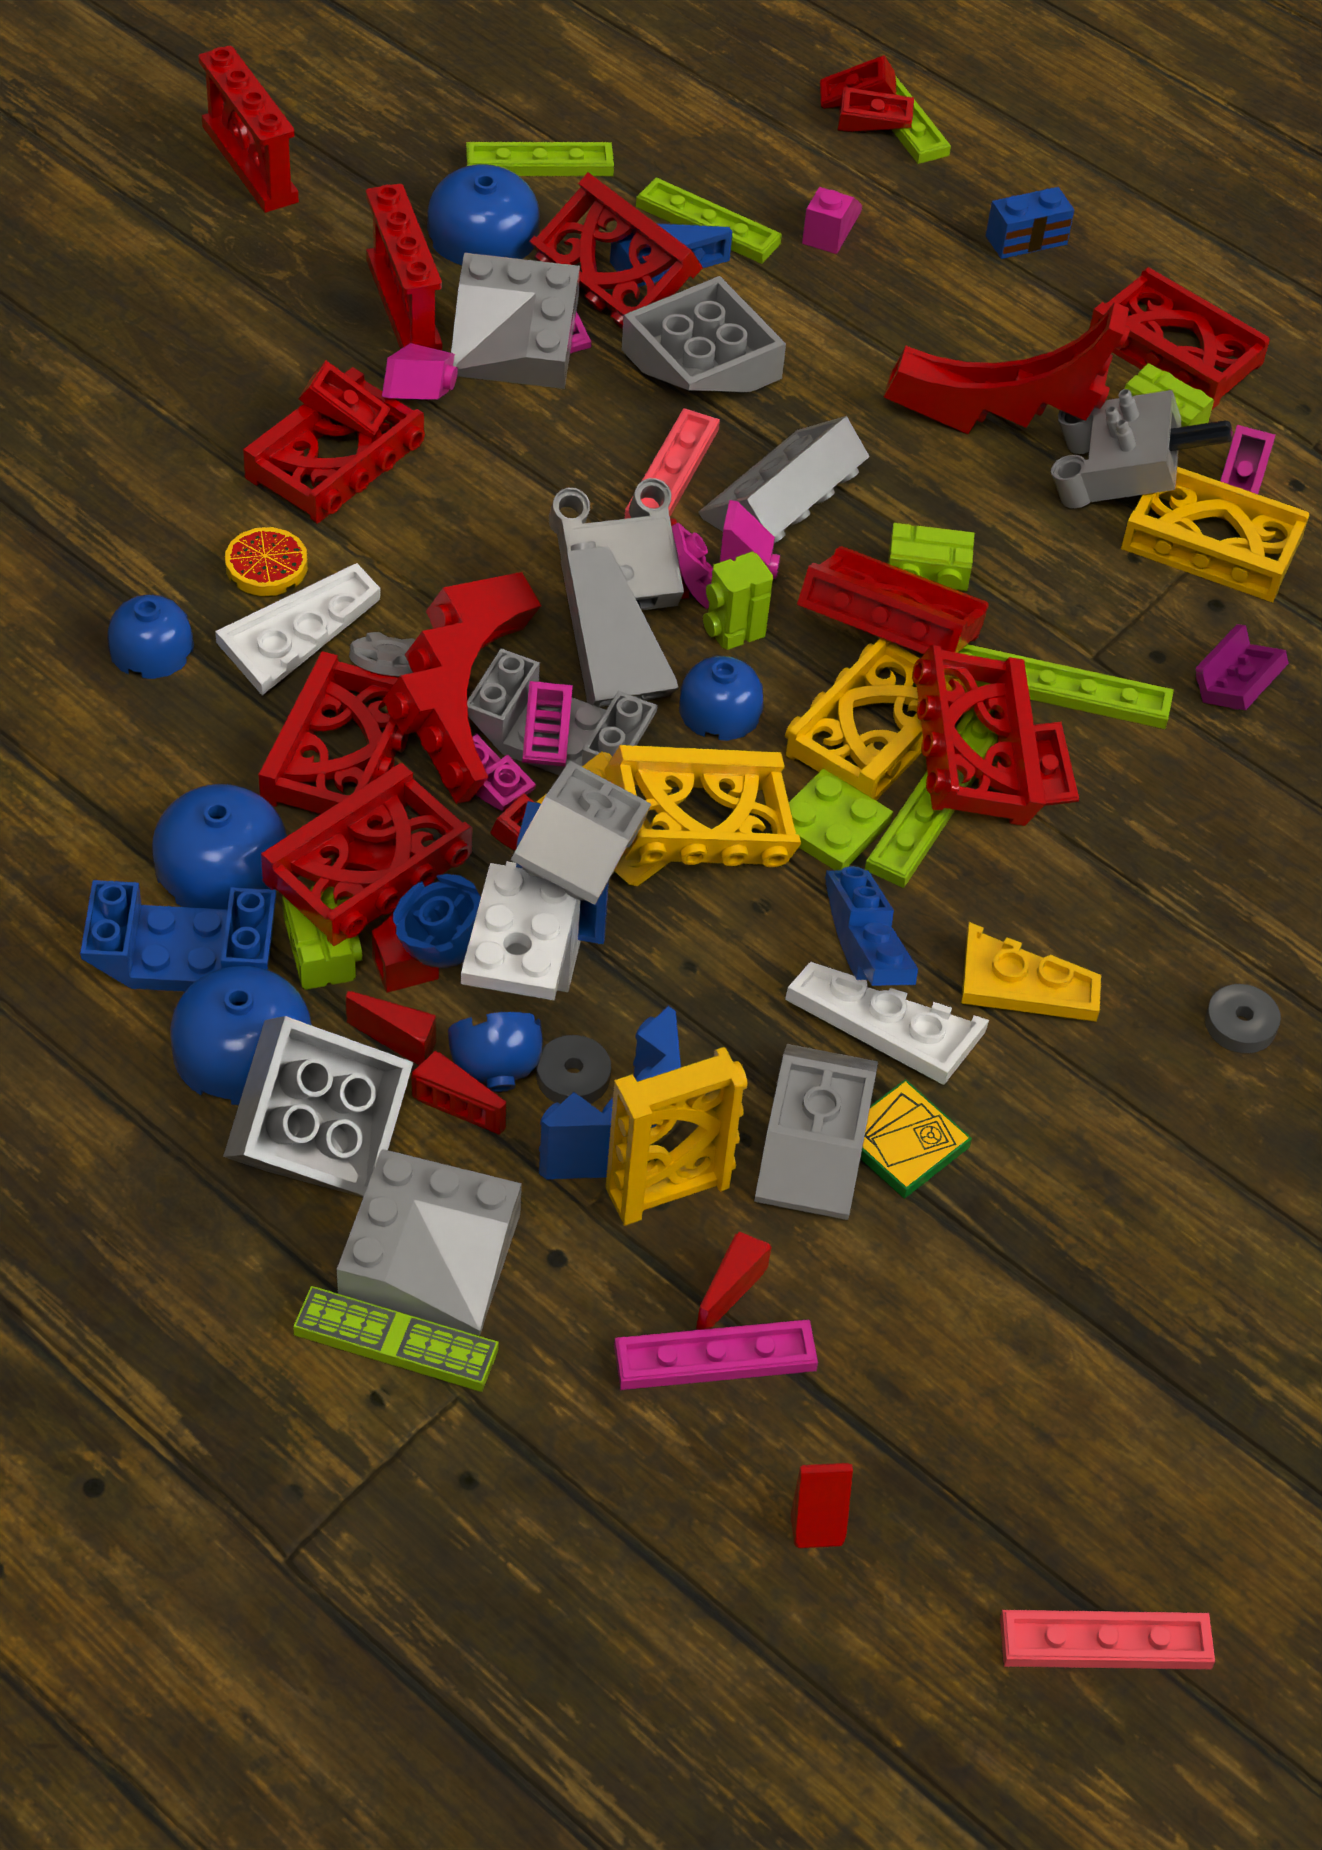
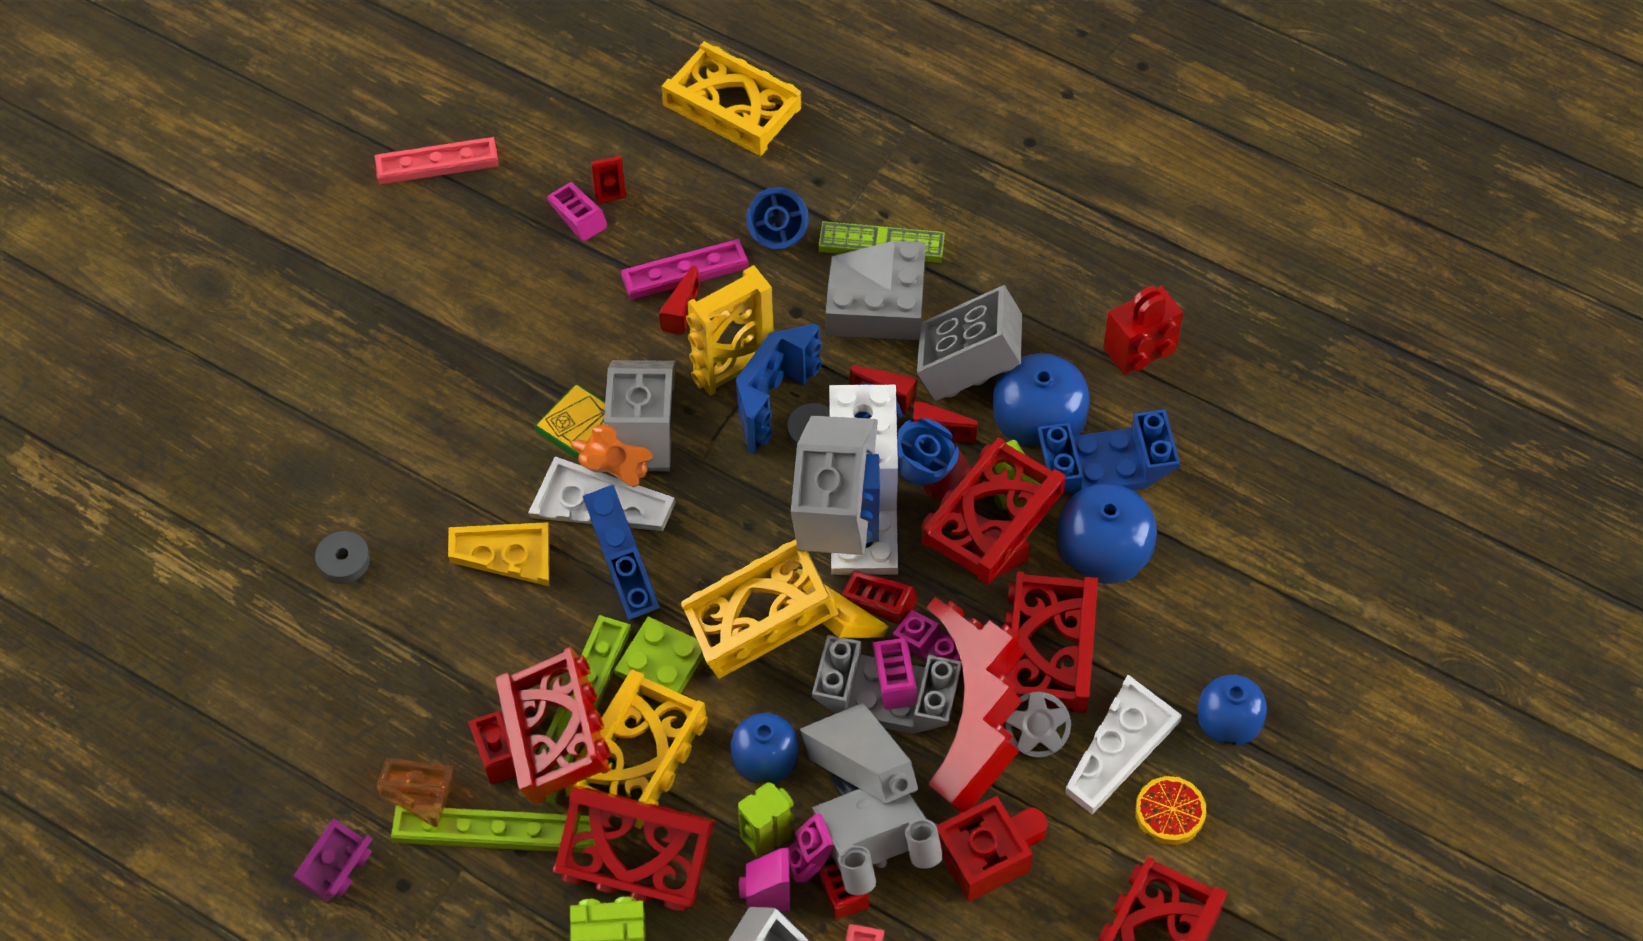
camera: 175 degrees right, 5 degrees up
none -> clear orange wing [377,758,455,827]
none -> dark pink slope [547,182,607,241]
none -> orange animal [571,424,653,487]
none -> yellow fence [661,42,801,157]
none -> blue cylinder [746,187,809,249]
none -> red brick [936,796,1047,903]
none -> red brick [1103,285,1183,375]

